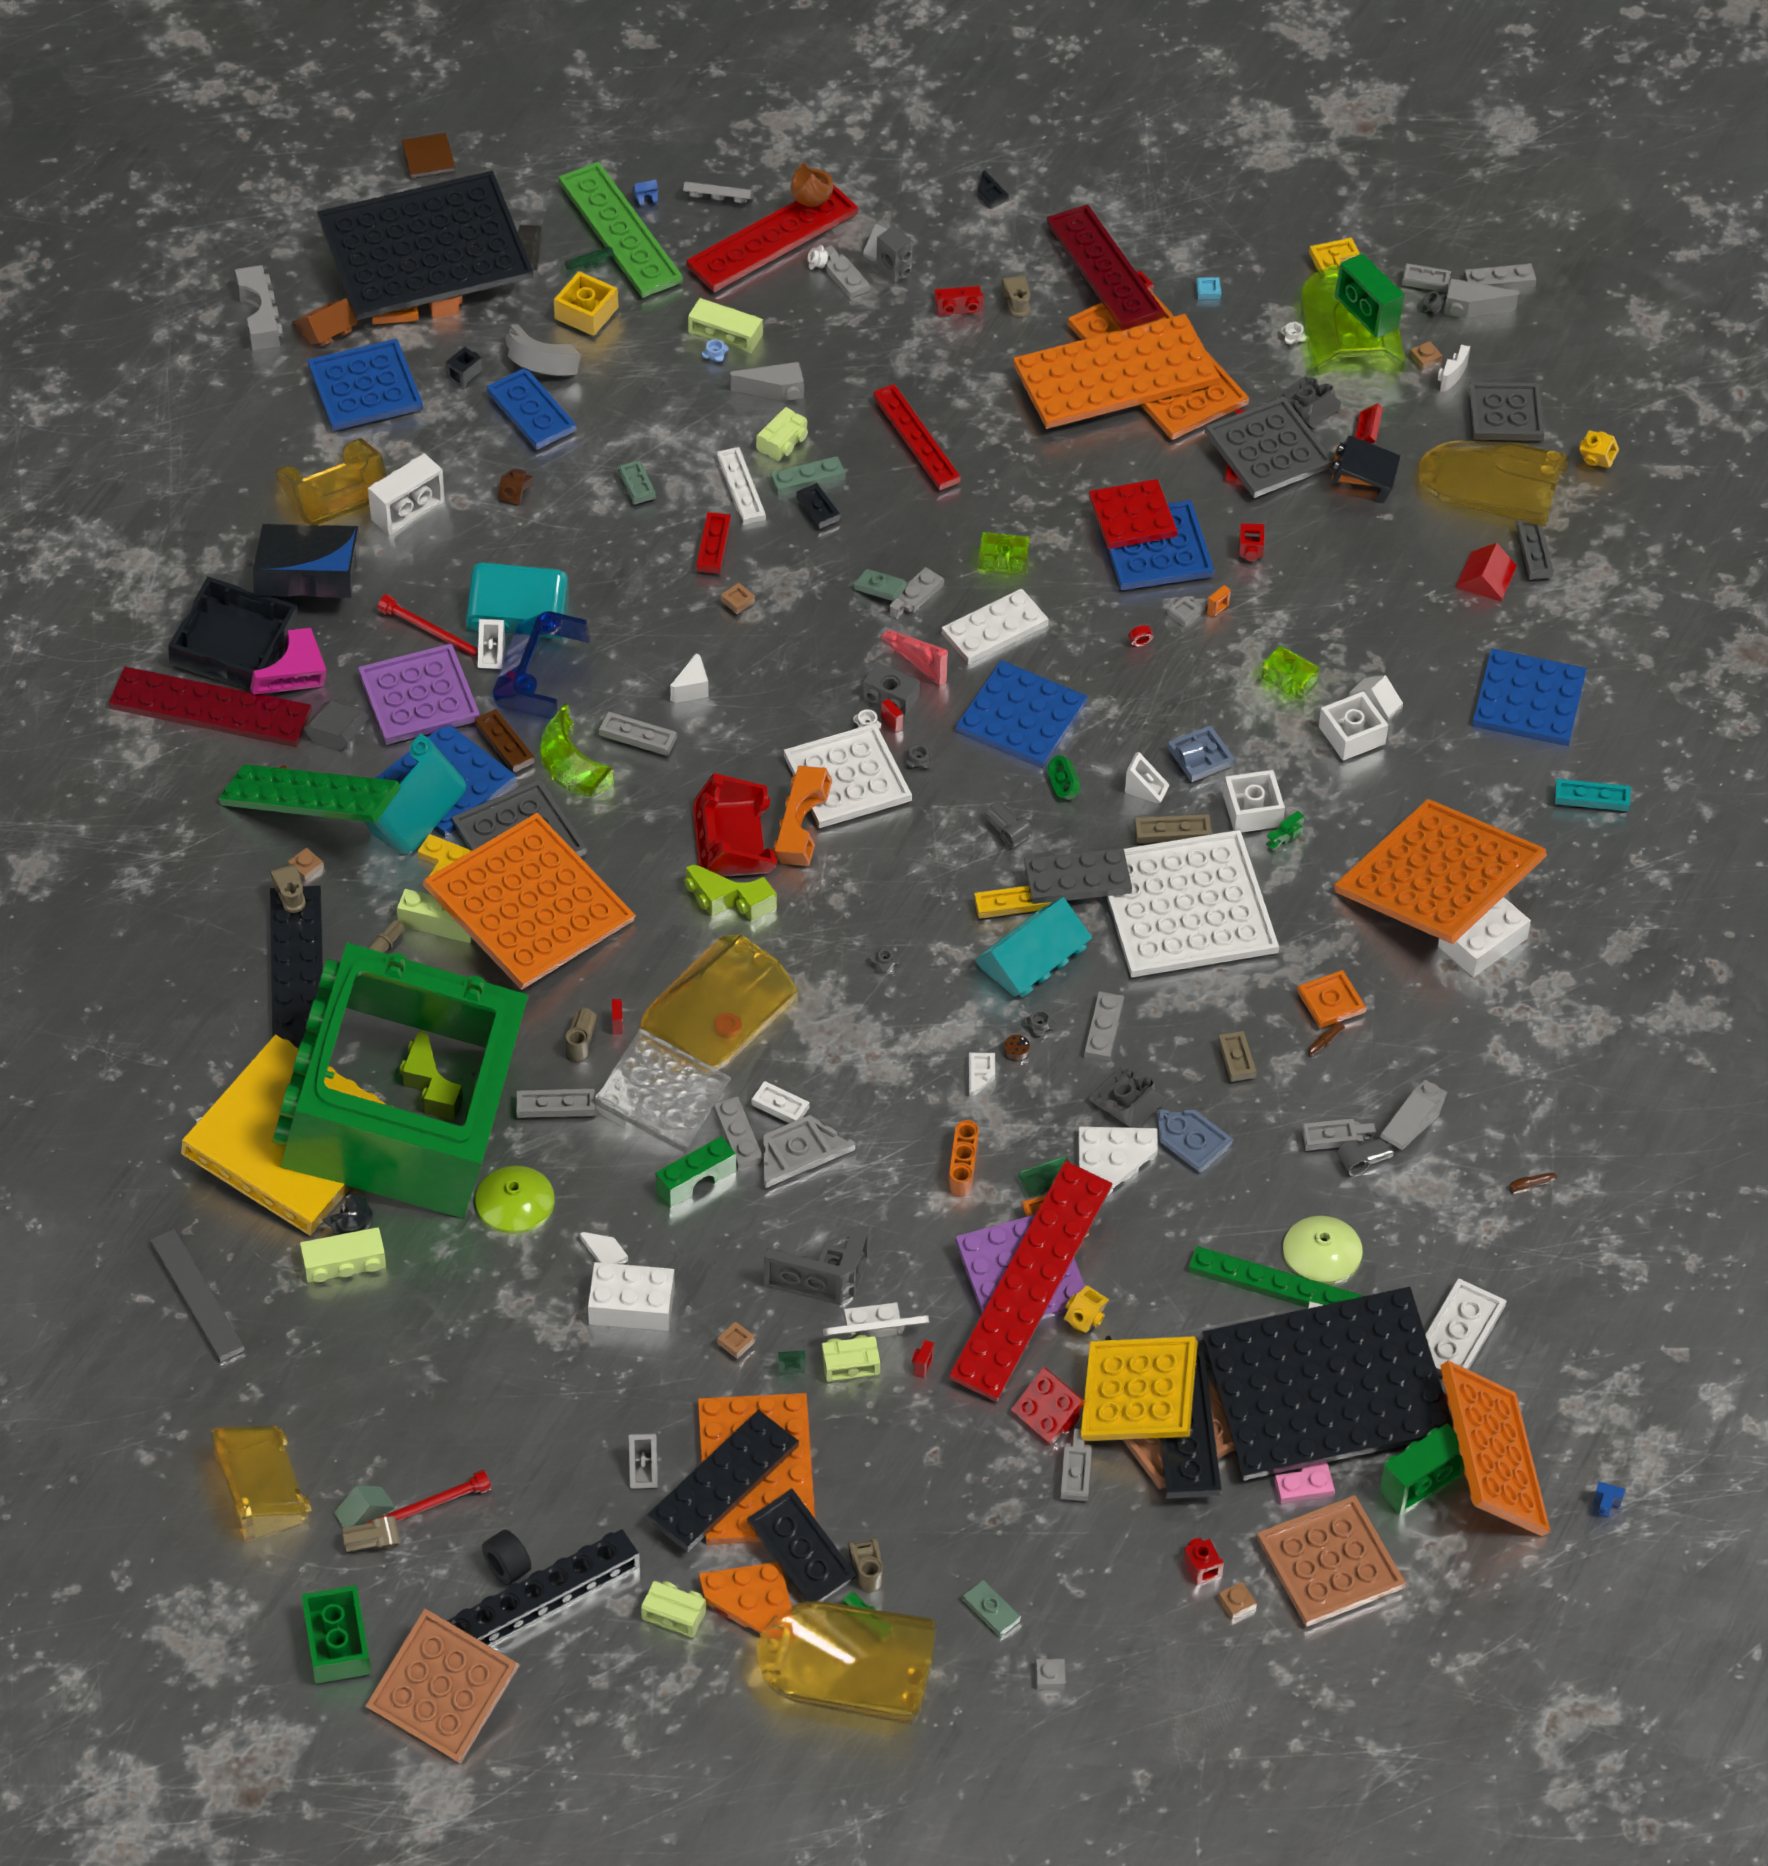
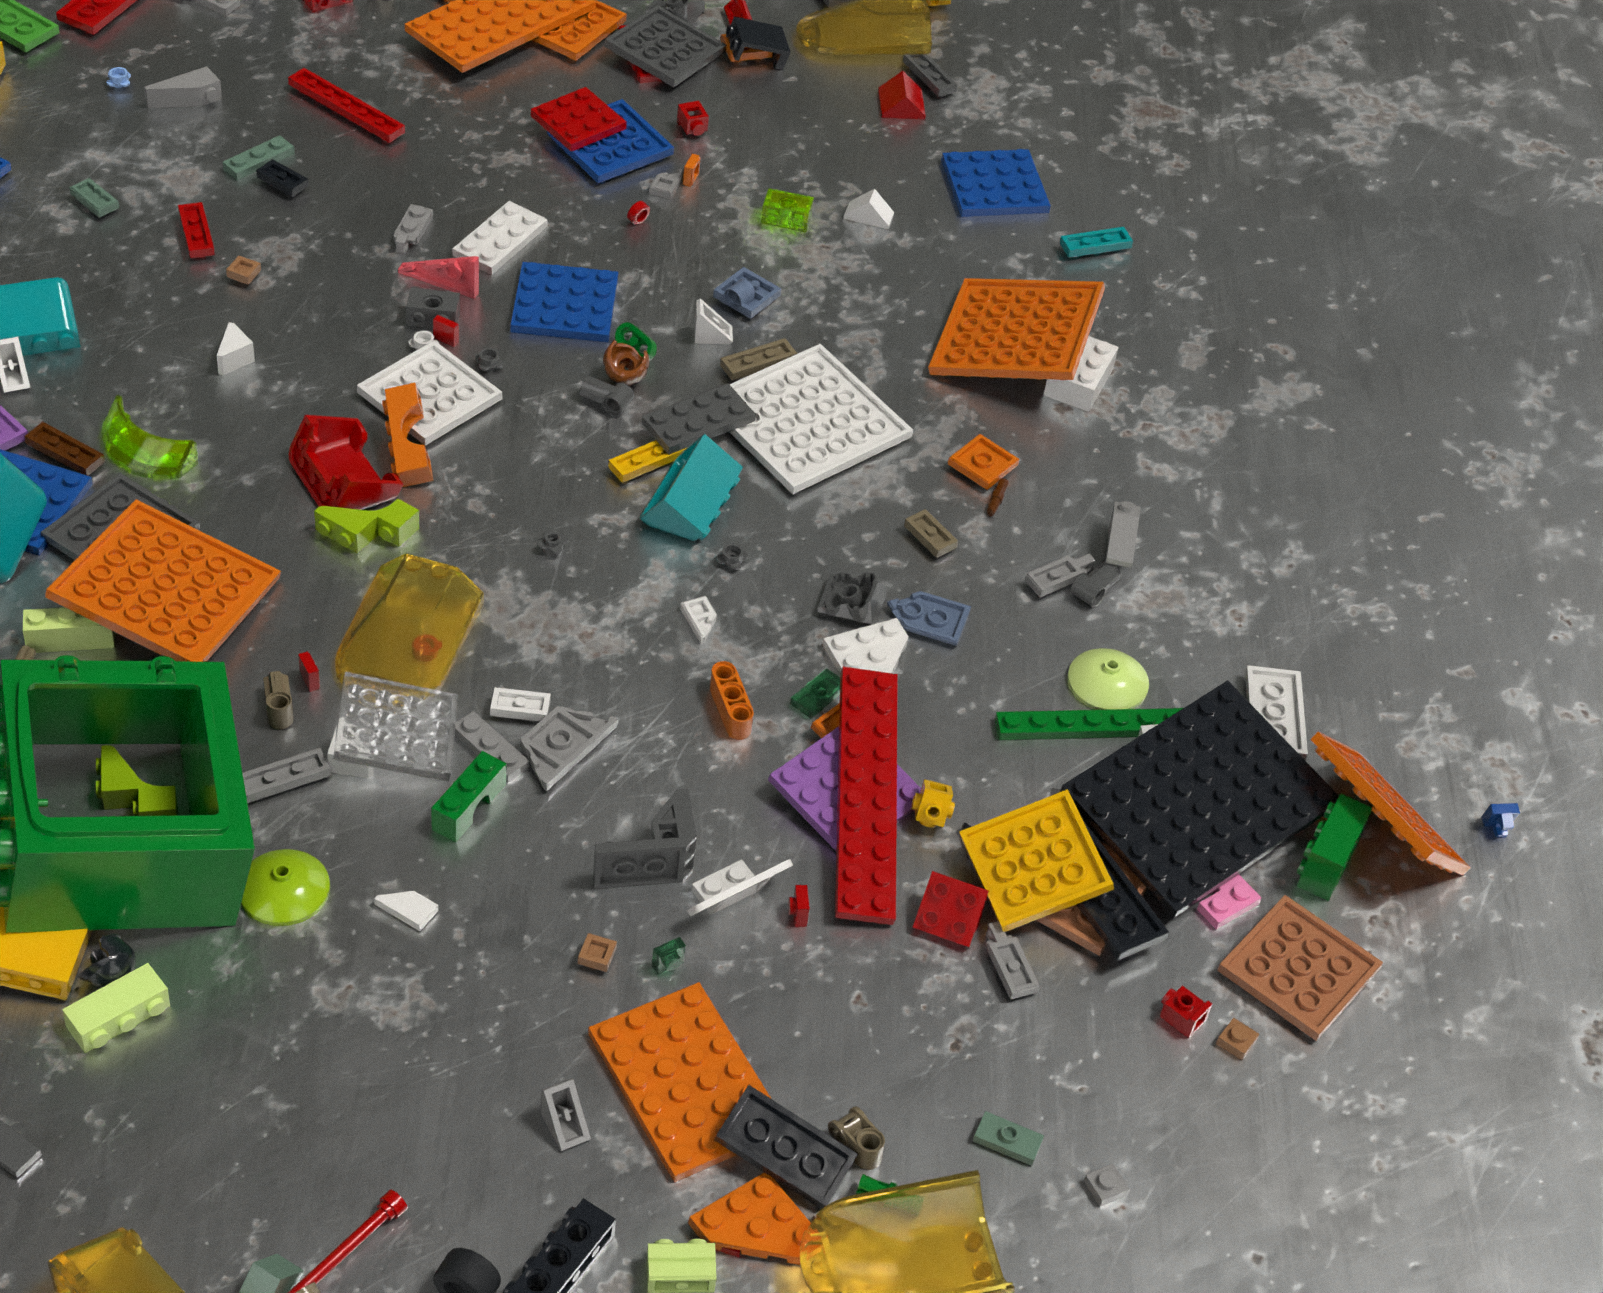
camera: 30 degrees left, 5 degrees down
yellow plate [417,834,472,877] -> none
clear blue windscreen [493,611,590,722] -> none
white brick [588,1262,675,1331] -> none
light grey plate [599,711,677,756] -> none
black plate [647,1409,799,1552] -> none
yellowish green brick [688,298,763,353] -> none
white tile [717,447,766,525] -> none
yellowish green brick [756,407,808,462] -> none
yellowish green brick [822,1335,880,1382] -> none
sand green plate [854,569,907,601] -> none
clear neon green brick [979,532,1030,574] -> none
reddish brown tile [1004,1035,1030,1061] -> none
light grey plate [1084,992,1124,1063] -> none
white brick [1223,770,1285,833] -> none
green plate [1266,811,1305,851] -> none
white brick [1319,691,1388,761] -> none
reddish brown piece [1509,1173,1557,1194] -> none
none -> dark orange piece [603,340,650,386]

